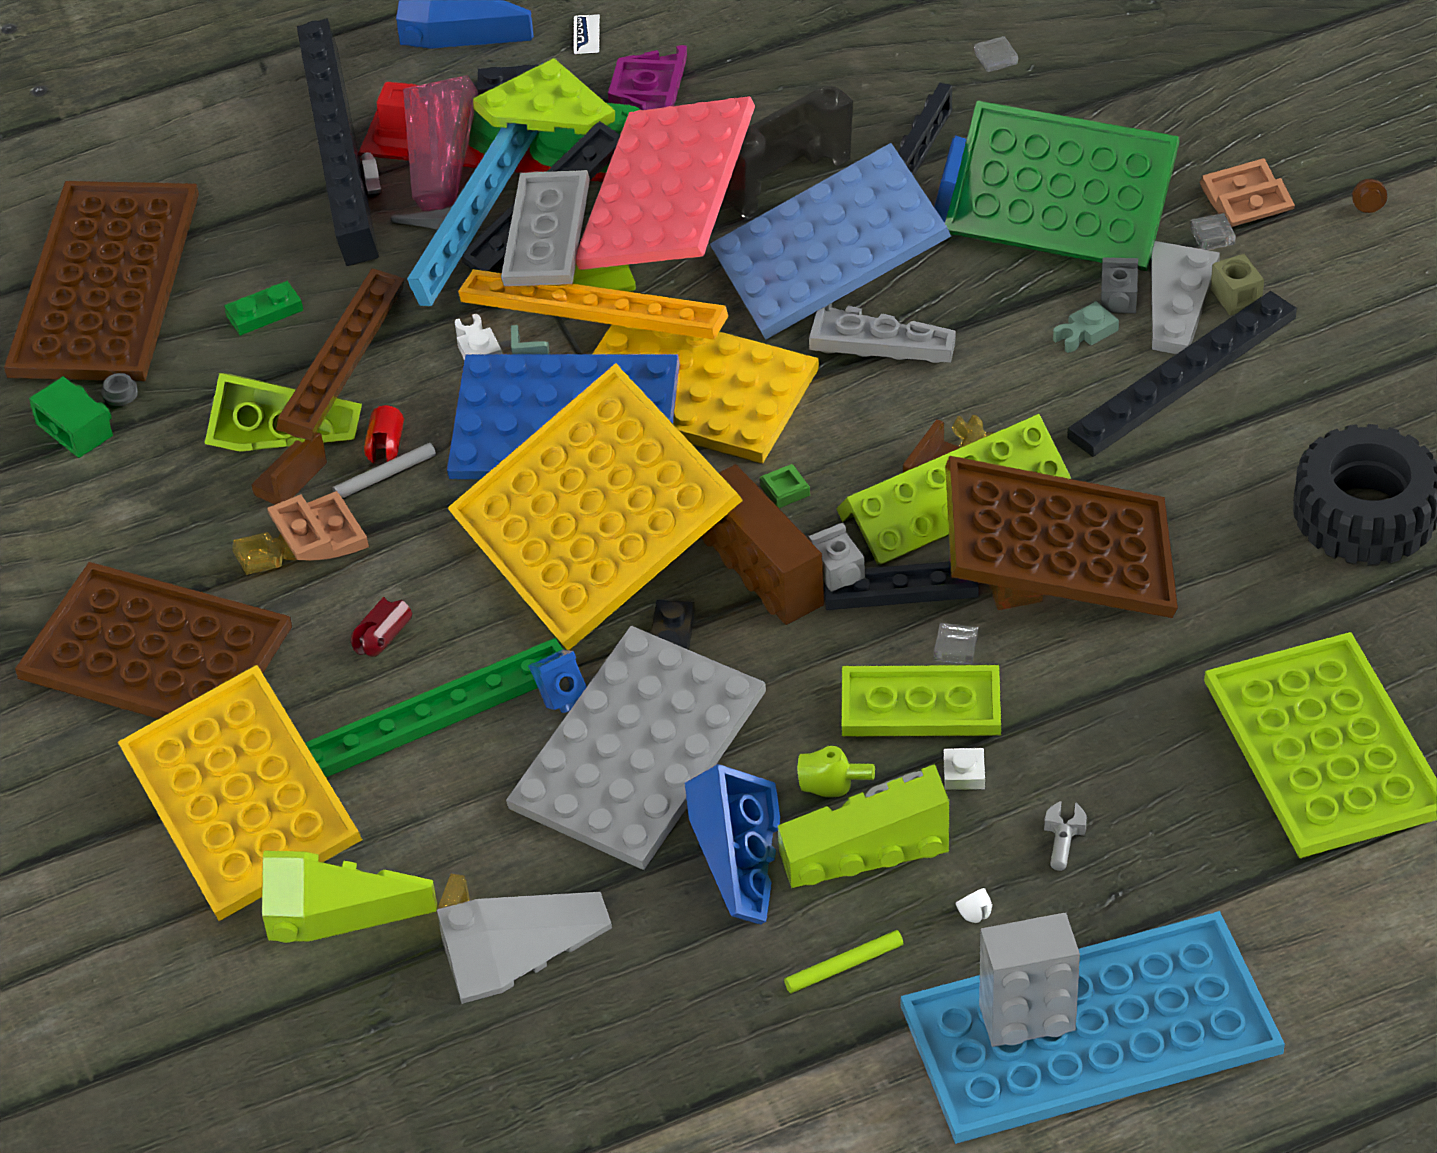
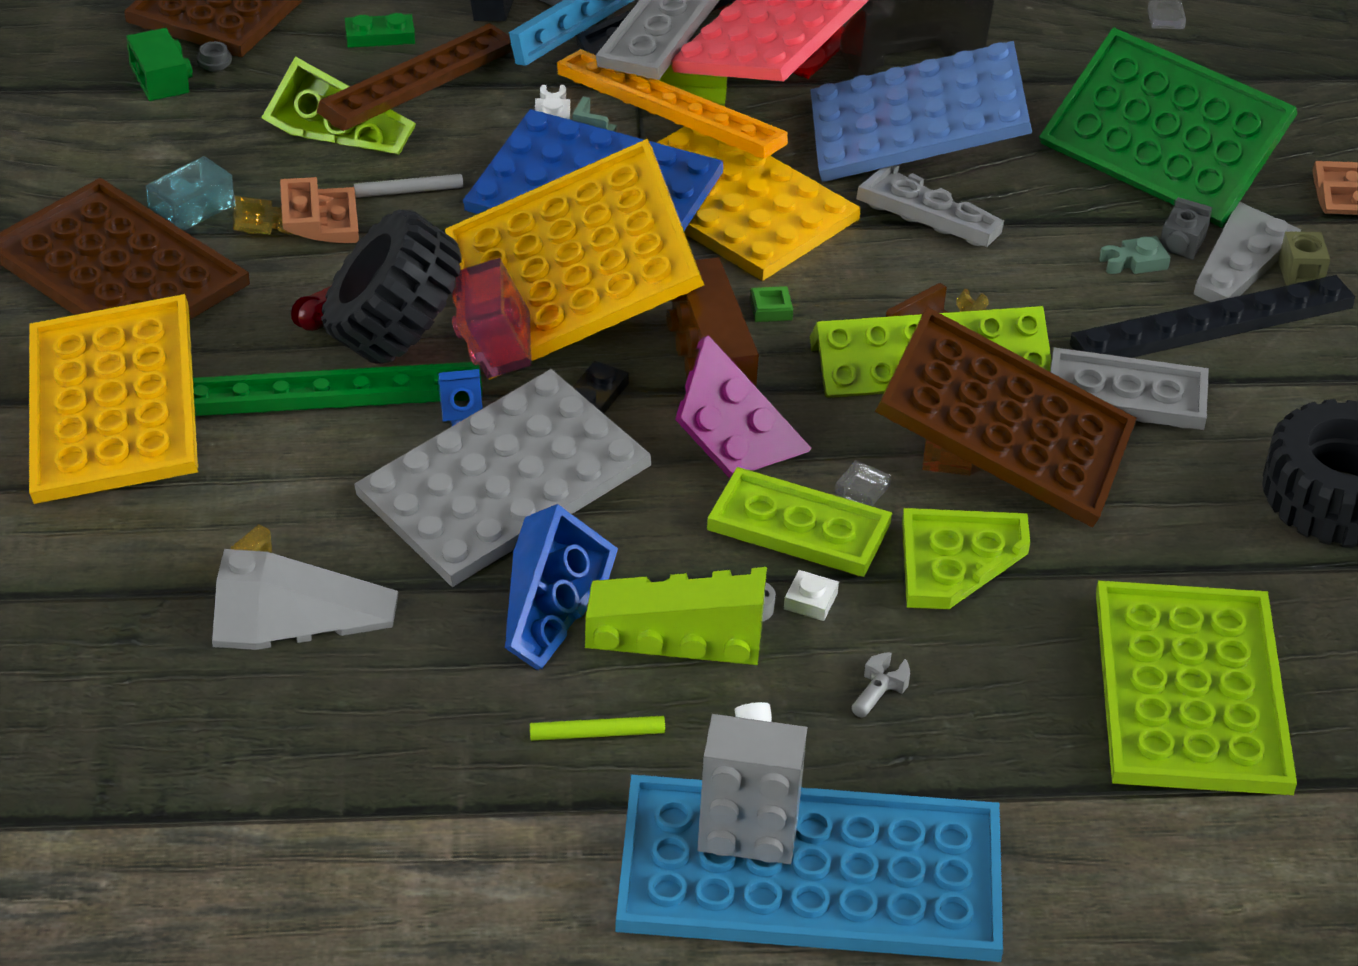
camera: 15 degrees right, 5 degrees down
reddish brown panel [251,432,327,505] -> none
lime wedge [262,851,437,943] -> none
red piece [364,405,404,464] -> none
lime piece [797,746,875,797] -> none
light grey brick [809,523,865,592] -> none
black plate [823,561,979,610] -> none
black plate [898,82,952,176] -> none
blue tile [934,136,966,223] -> none
clear tile [1190,213,1236,250] -> none
none -> clear light blue brick [146,156,235,231]
none -> black tyre [321,210,462,364]
none -> clear pink brick [452,258,531,379]
none -> magenta wing [675,335,812,478]
none -> lime plate [902,508,1030,609]
none -> light grey plate [1050,347,1209,430]

